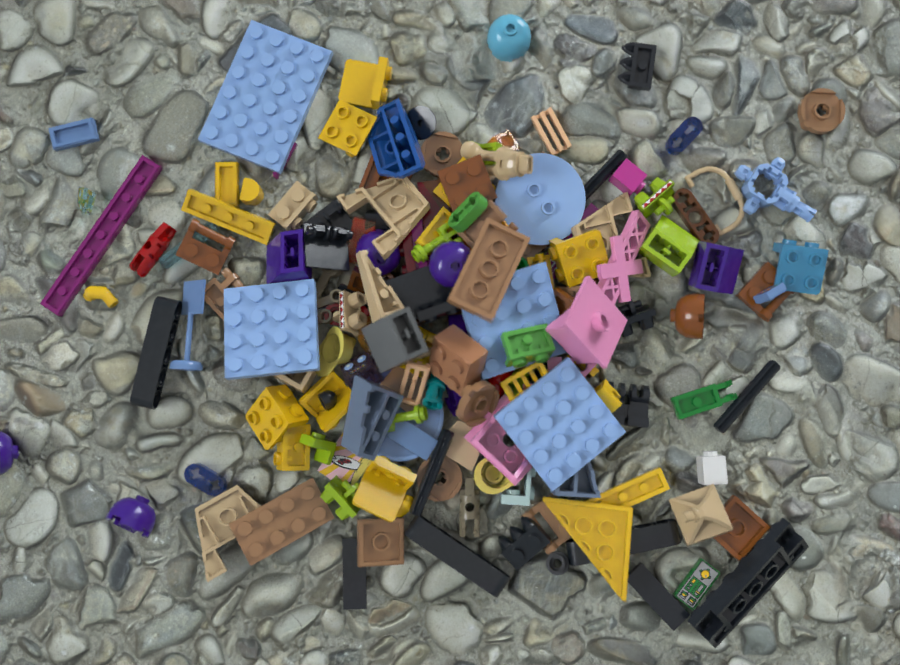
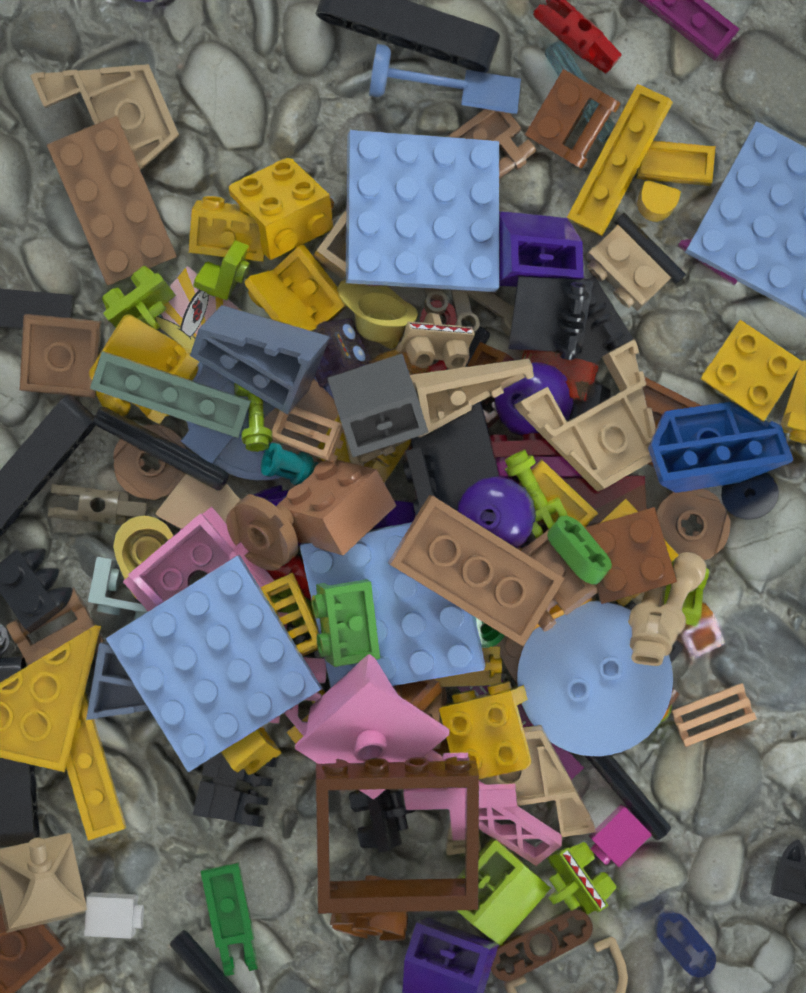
camera: 95 degrees right, 0 degrees up
clear blue beam [184,463,227,496] -> none
black hinge [318,390,337,411] -> none
none -> sand green plate [90,351,251,438]
none -> reddish brown window [316,756,479,914]
none -> black piece [614,212,686,285]

